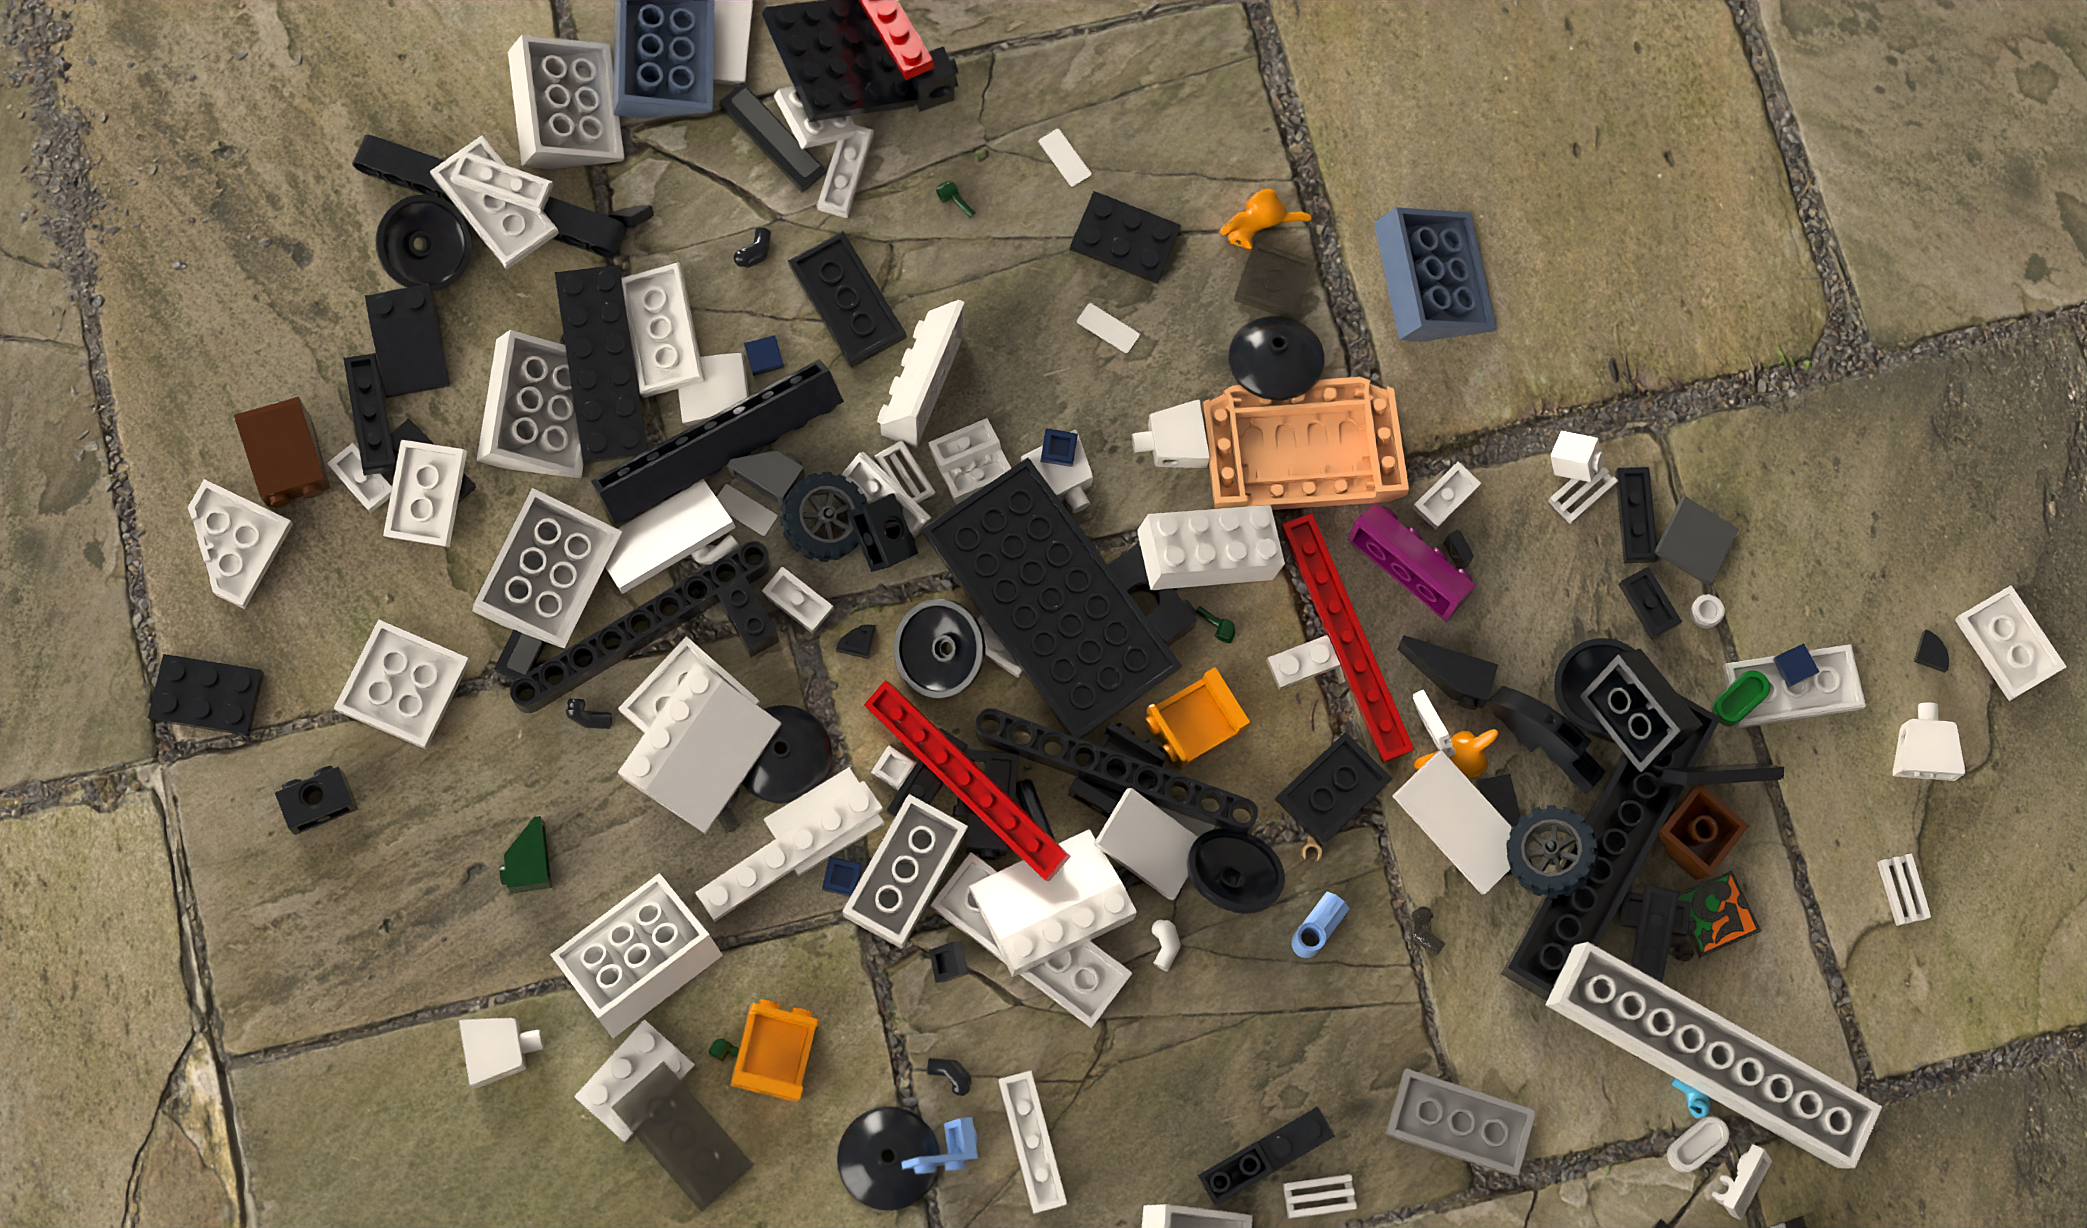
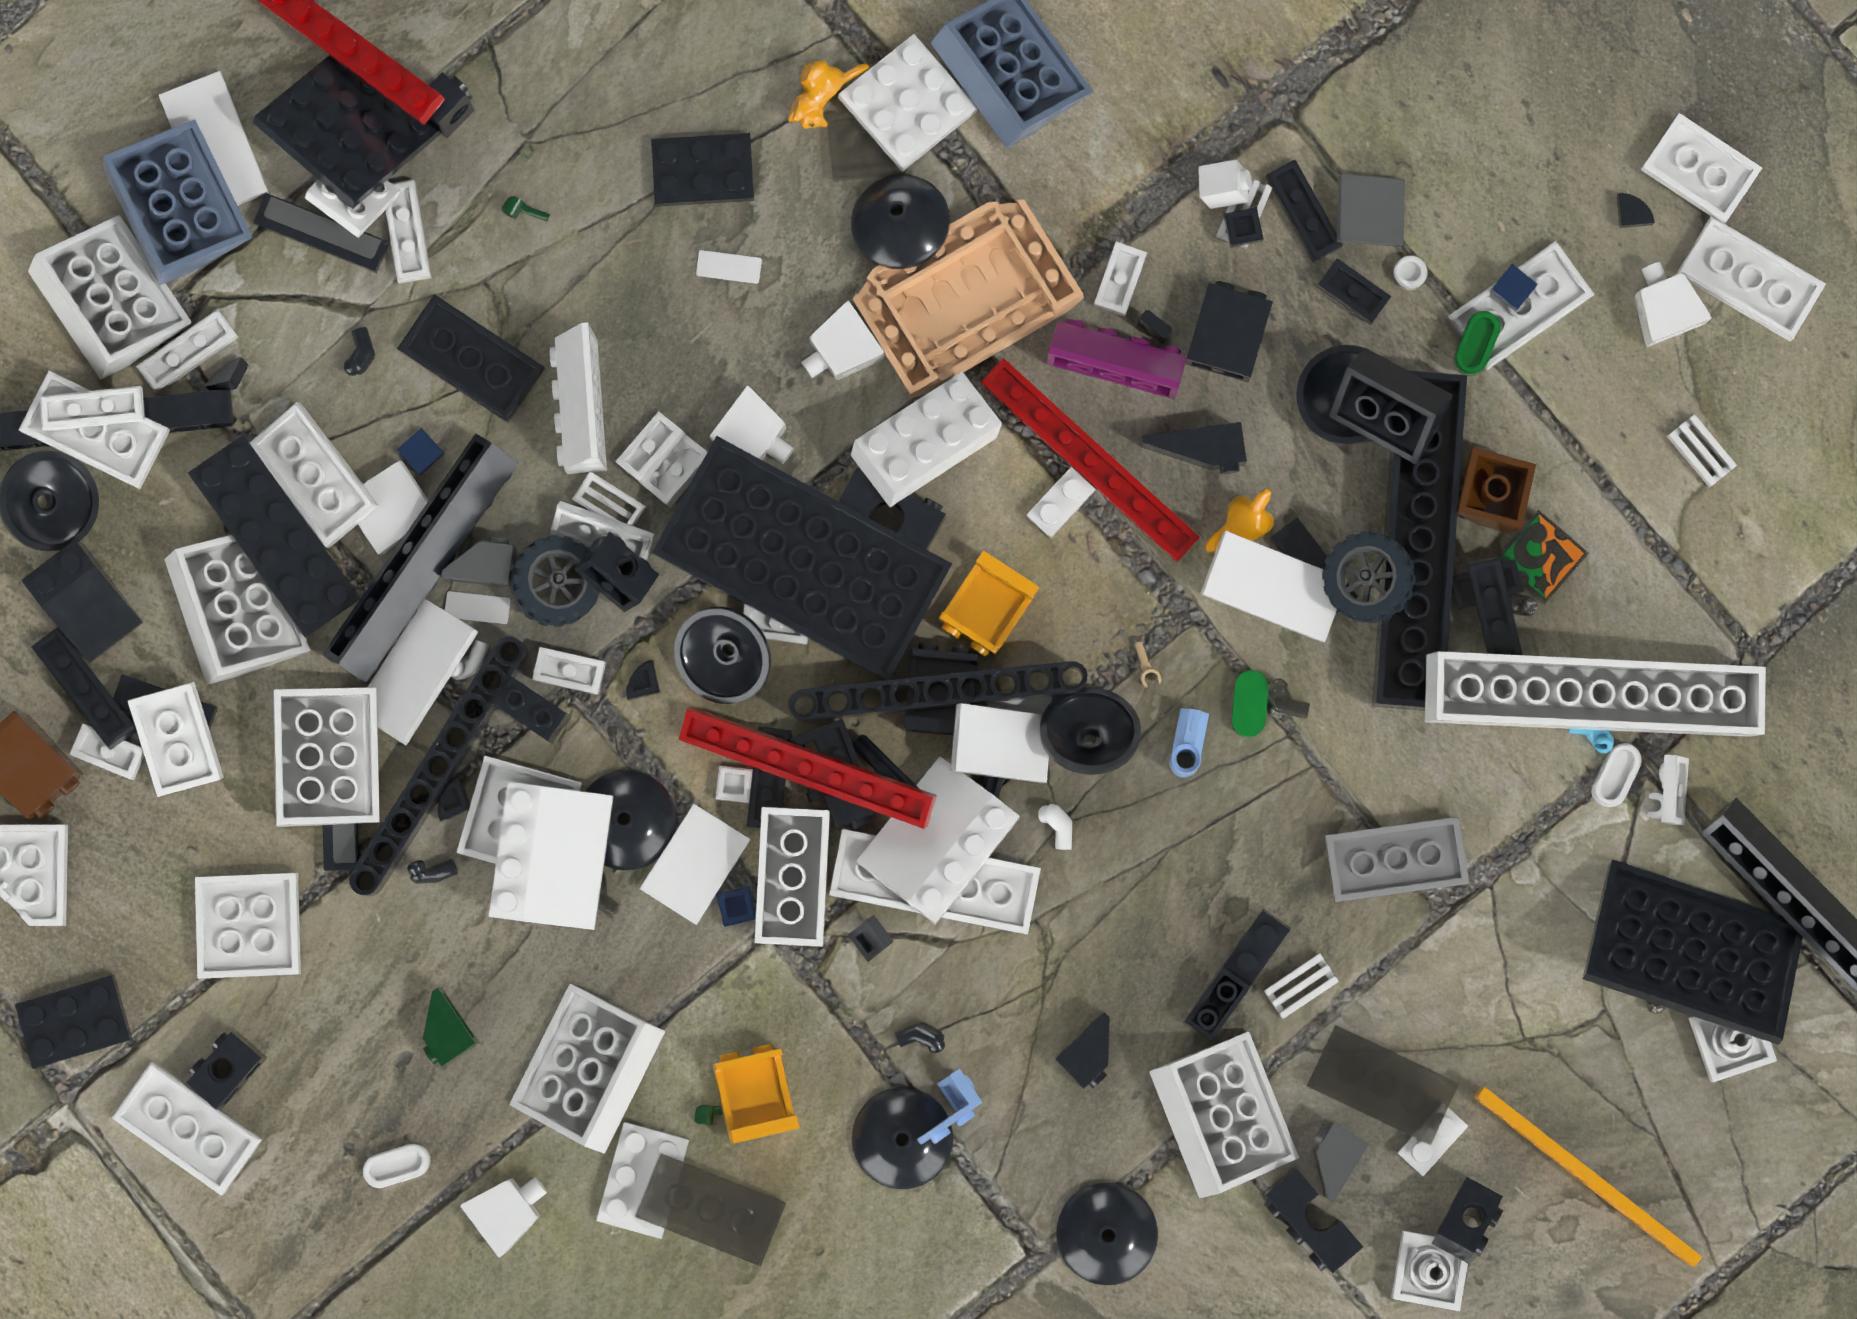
camera: 15 degrees left, 10 degrees up
white plate [695,781,883,922] -> none
white plate [998,1071,1067,1214] -> none
white sticker [1038,129,1091,187] -> none
dark blue tile [1040,428,1078,467] -> none
dark green hand [1196,606,1236,643] -> none
black plate [1275,732,1393,847] -> none
white tile [1412,690,1456,757] -> none
black slope [1486,685,1606,794] -> none
black tile [1663,763,1784,786] -> none
none -> white tile [112,1062,262,1196]
none -> white tile [136,309,238,395]
none -> white tile [363,1144,431,1188]
none -> black tile [437,777,471,822]
none -> white plate [838,34,978,172]
none -> black slope [1055,1012,1110,1089]
none -> black panel [1185,281,1273,383]
none -> black tile [1224,207,1264,248]
none -> green tile [1231,670,1268,738]
none -> white tile [1676,216,1826,342]

